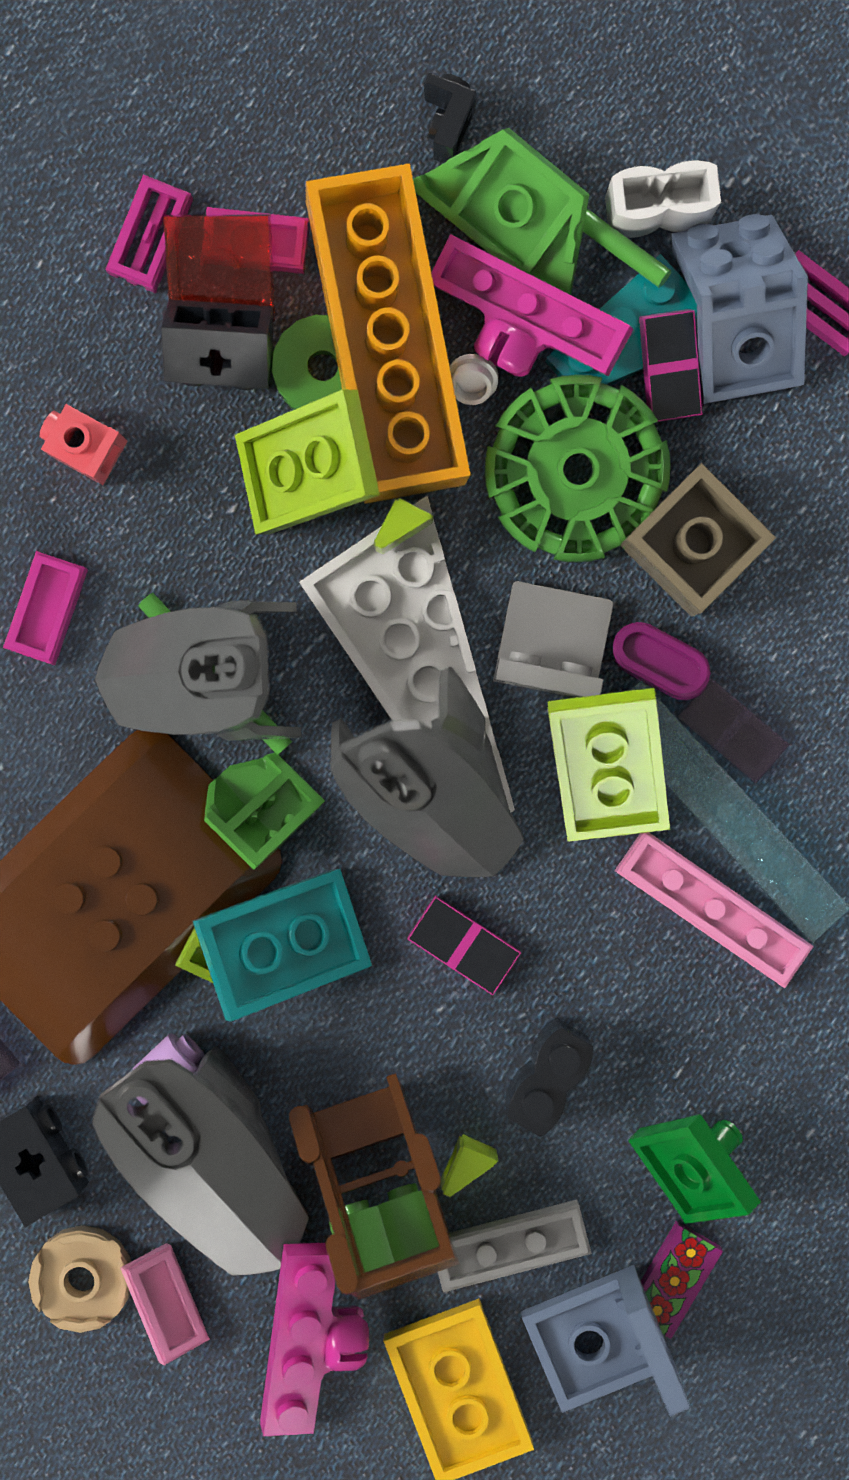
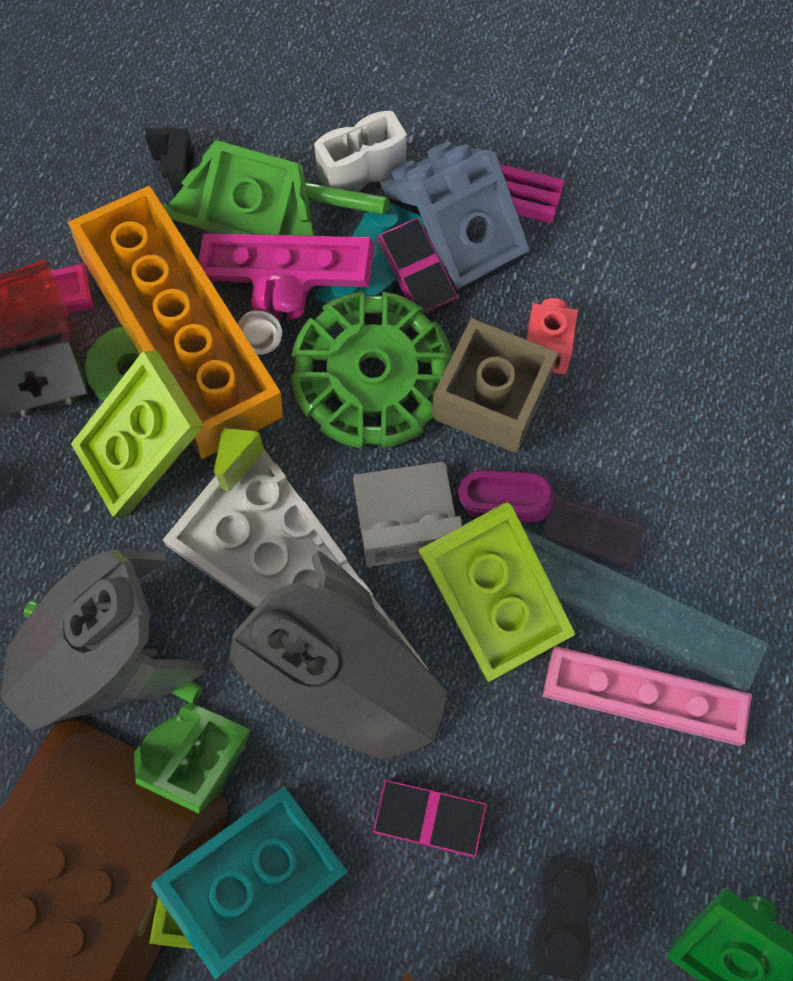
camera: 15 degrees left, 20 degrees down
none -> coral brick [526,298,578,375]

